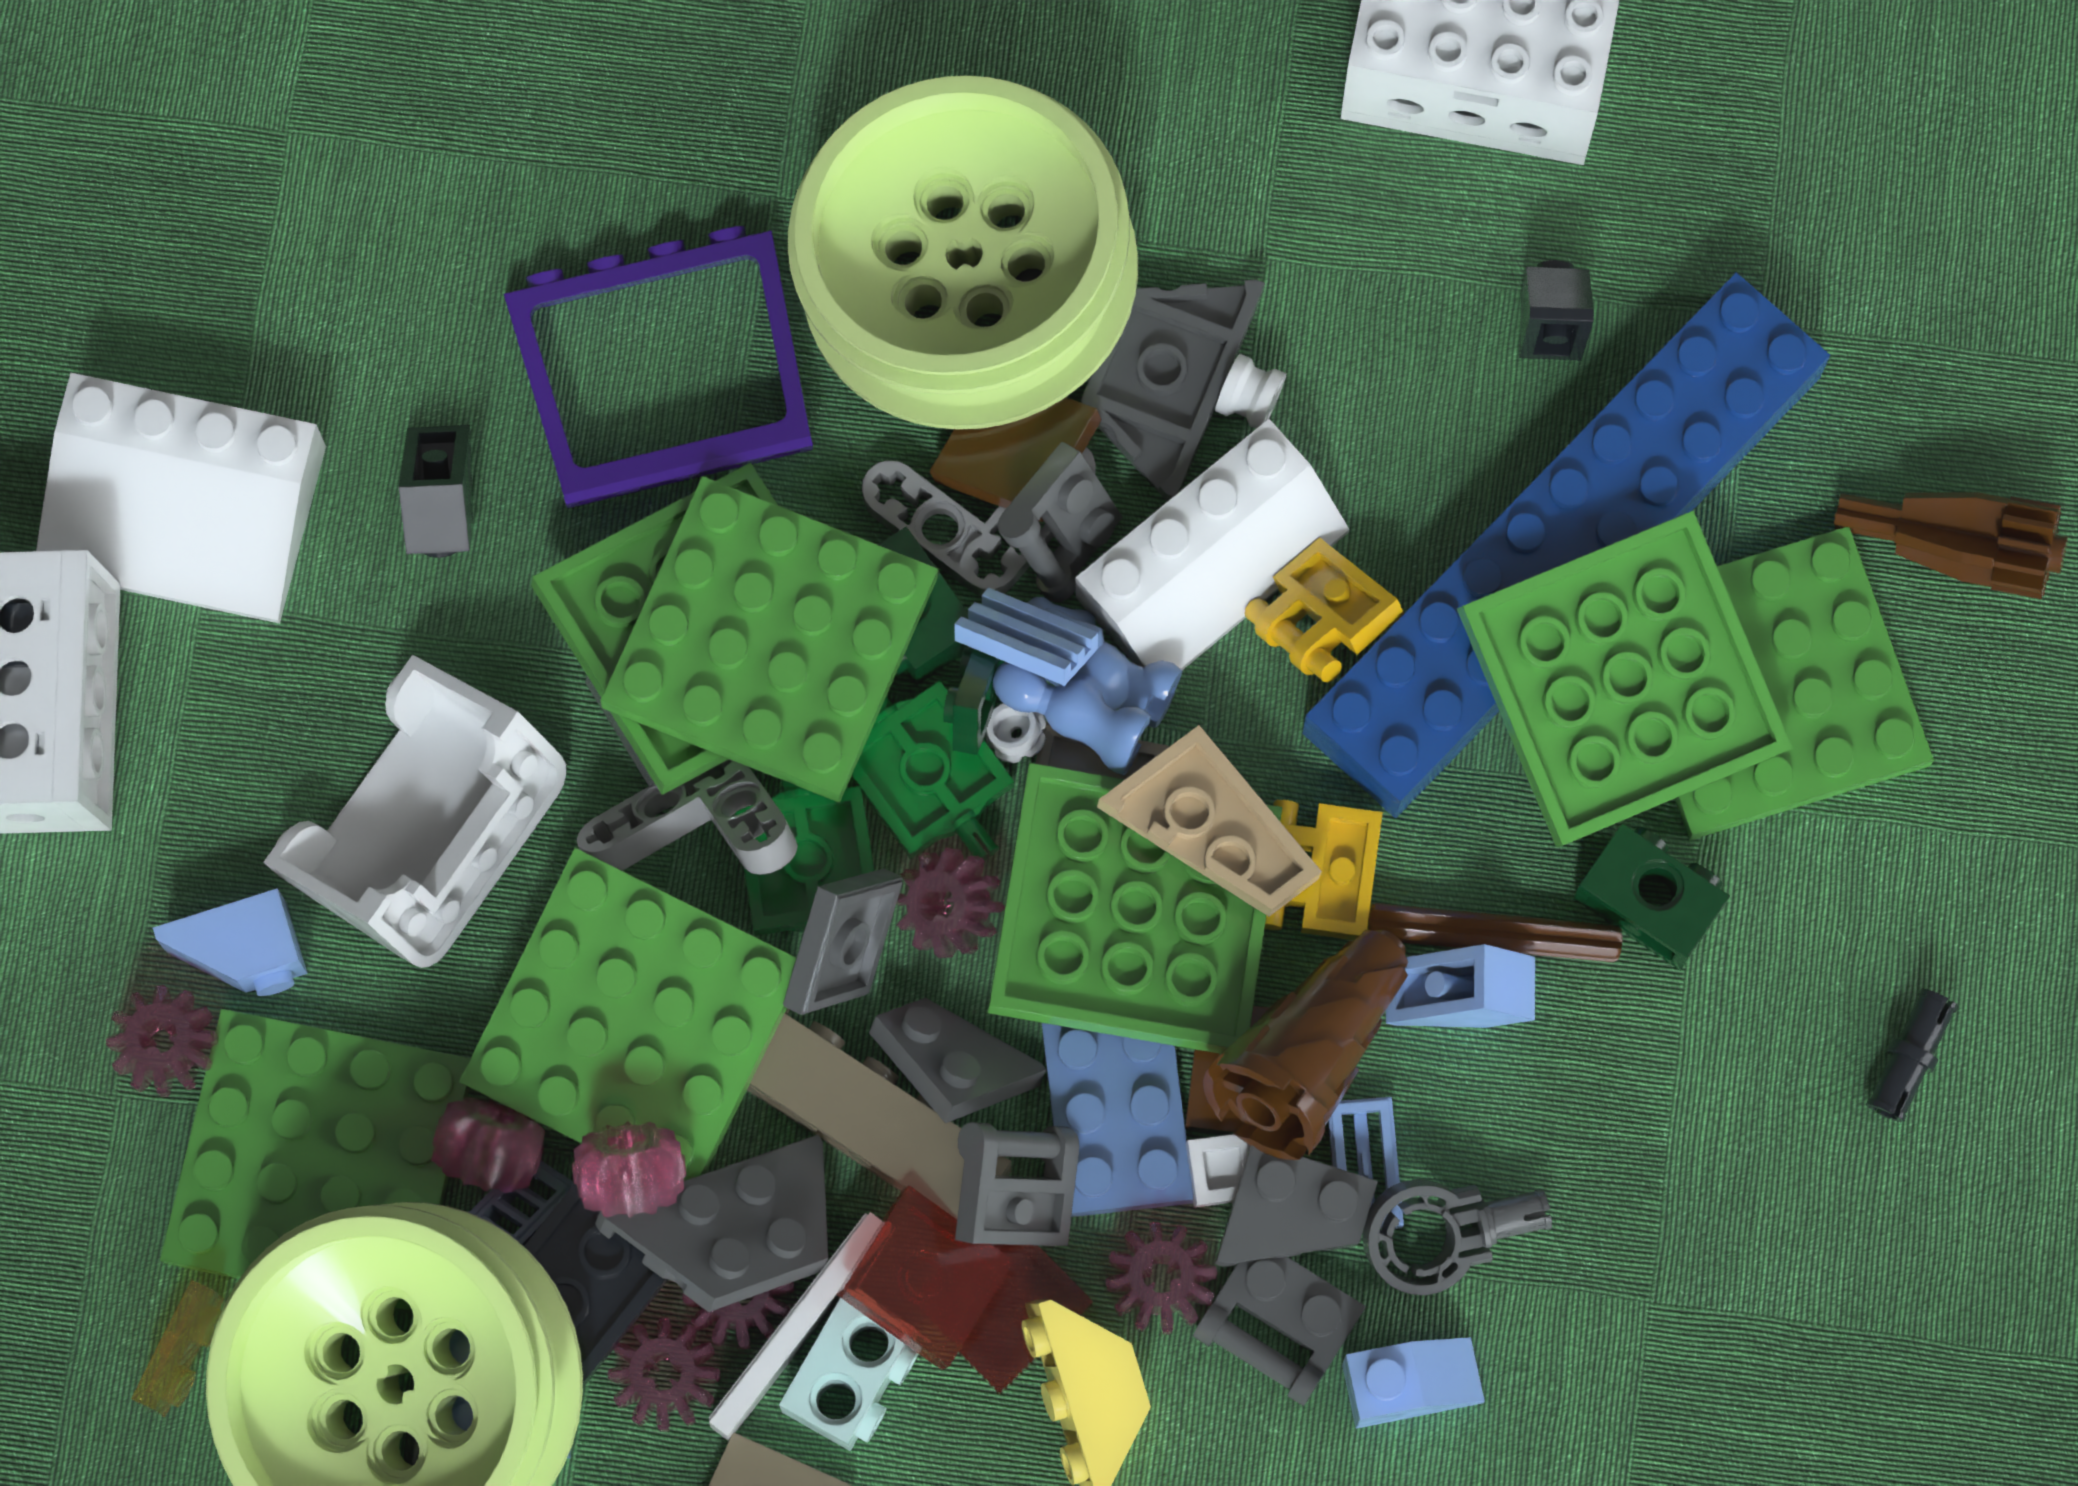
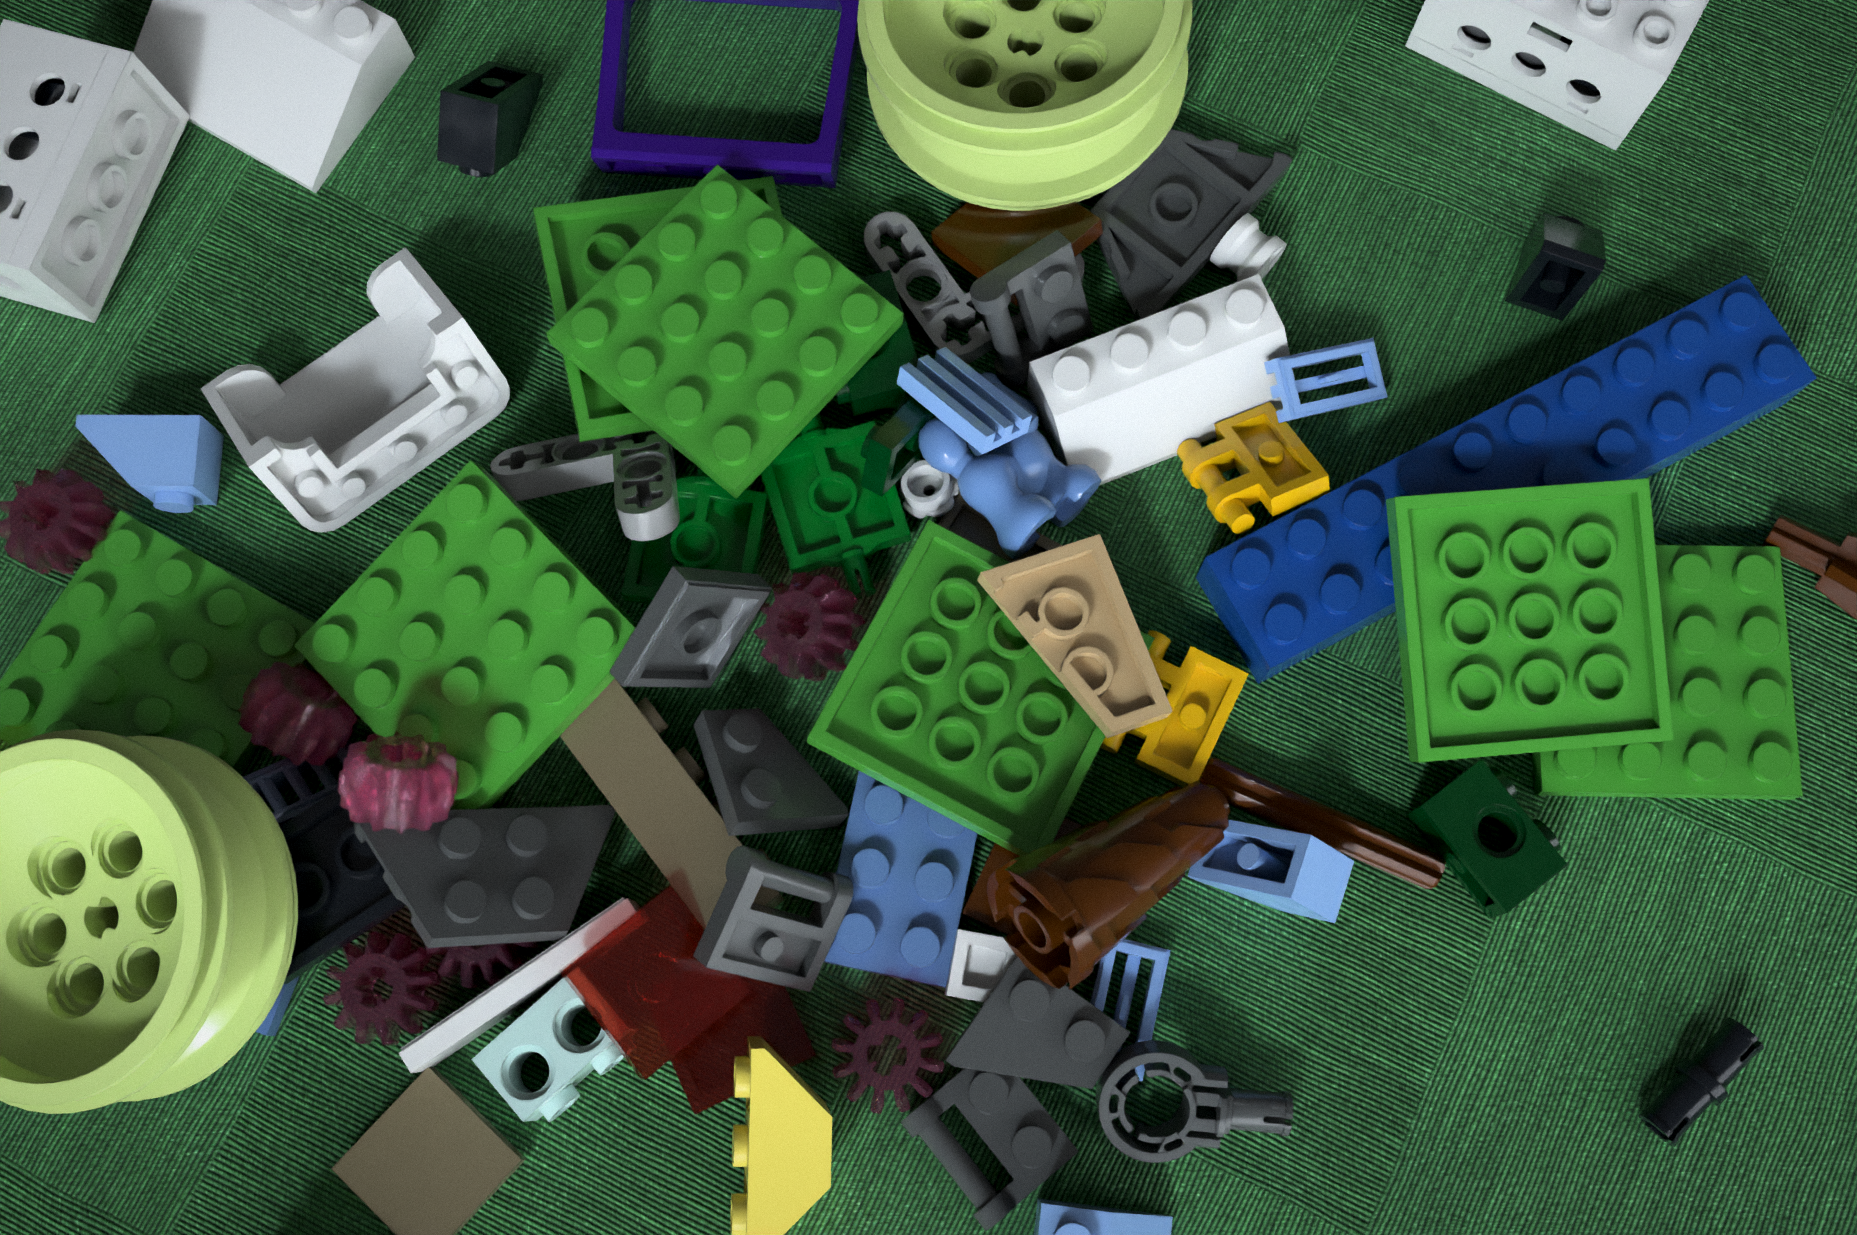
camera: 20 degrees right, 0 degrees up
none -> light blue tile [1264,338,1388,423]

